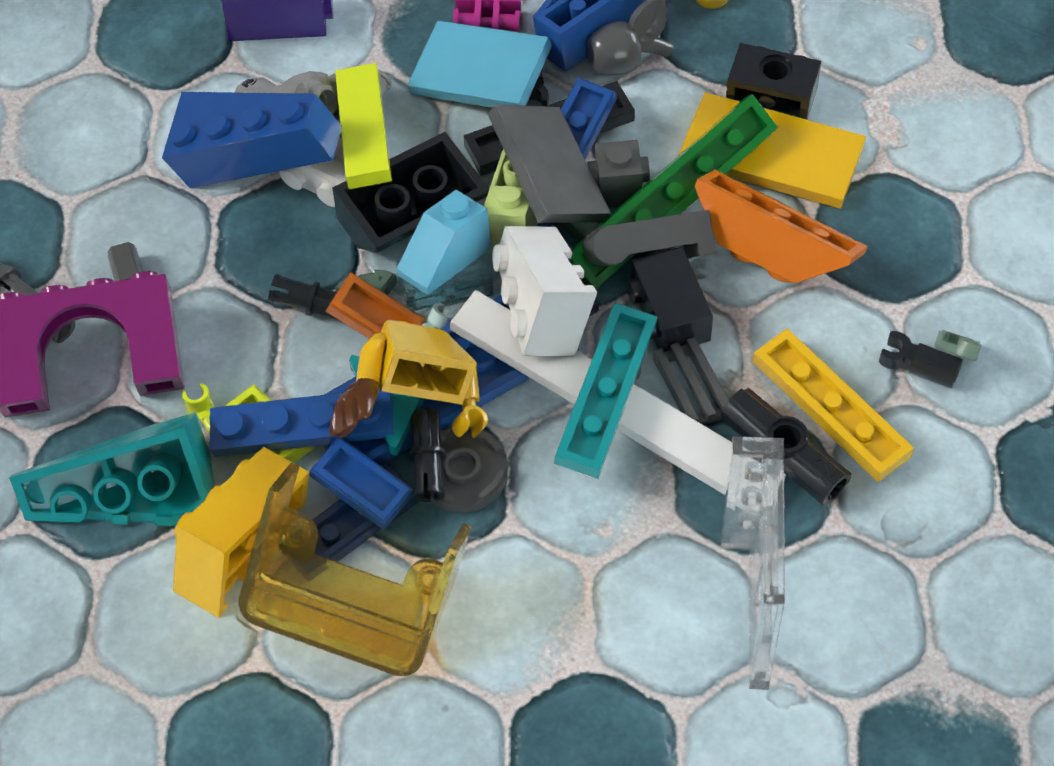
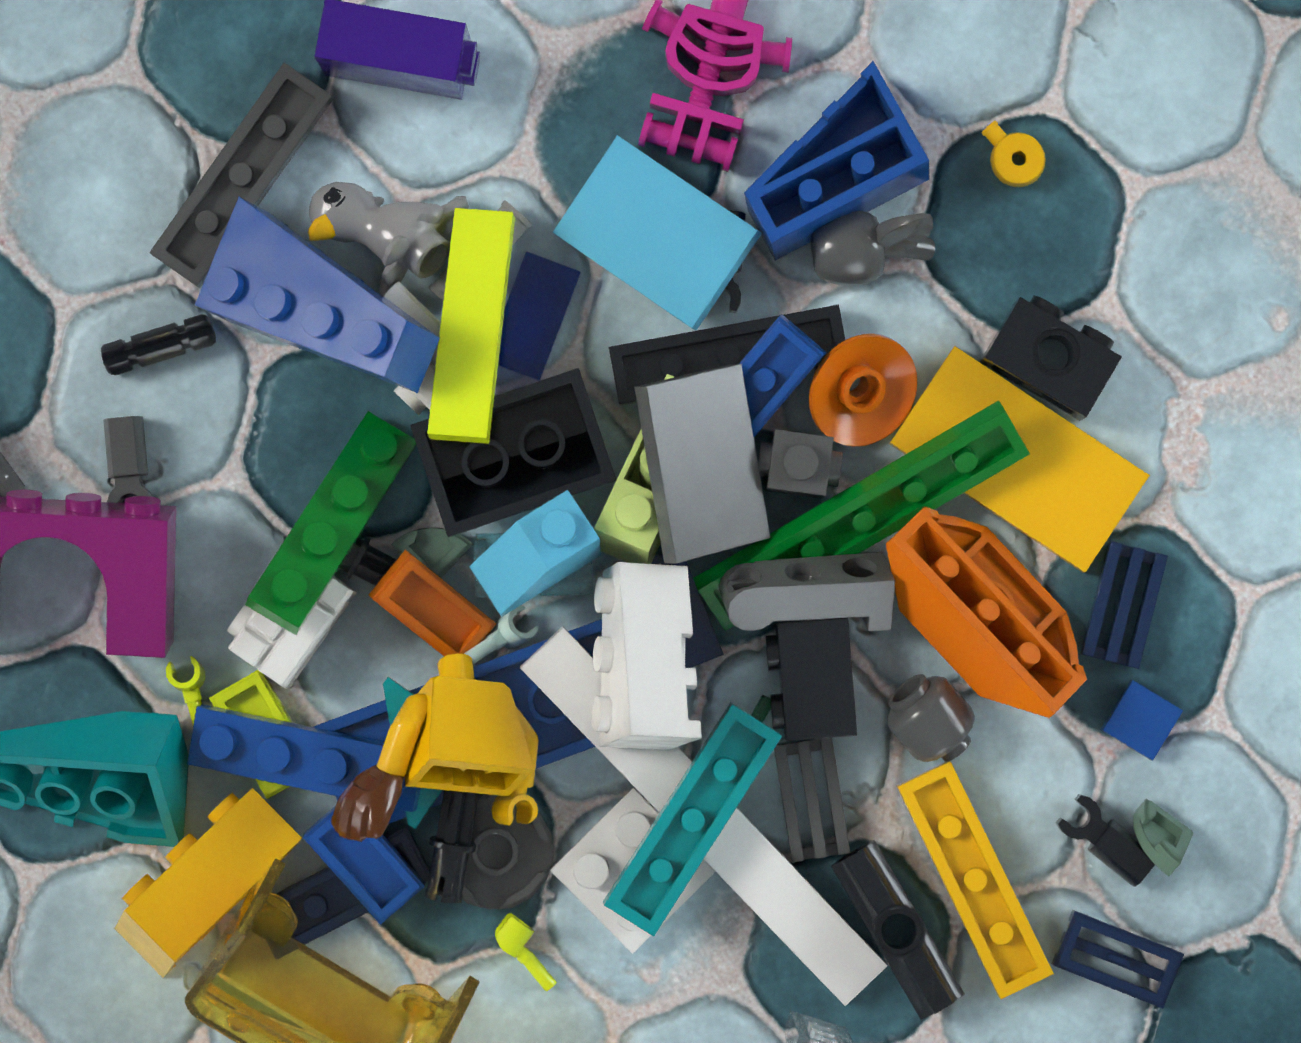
camera: 15 degrees right, 30 degrees up
none -> black axle [101,314,216,375]
none -> dark grey plate [149,62,334,288]
none -> white brick [227,576,357,689]
none -> green plate [245,411,417,635]
none -> neon yellow hand [495,913,557,991]
none -> clear blue tile [498,251,581,381]
none -> white plate [550,787,716,954]
none -> orange dish [809,334,917,447]
none -> dark grey head [887,674,975,762]
none -> dark blue tile [1051,909,1184,1009]
none -> dark blue tile [1080,541,1168,669]
none -> blue tile [1100,680,1183,761]

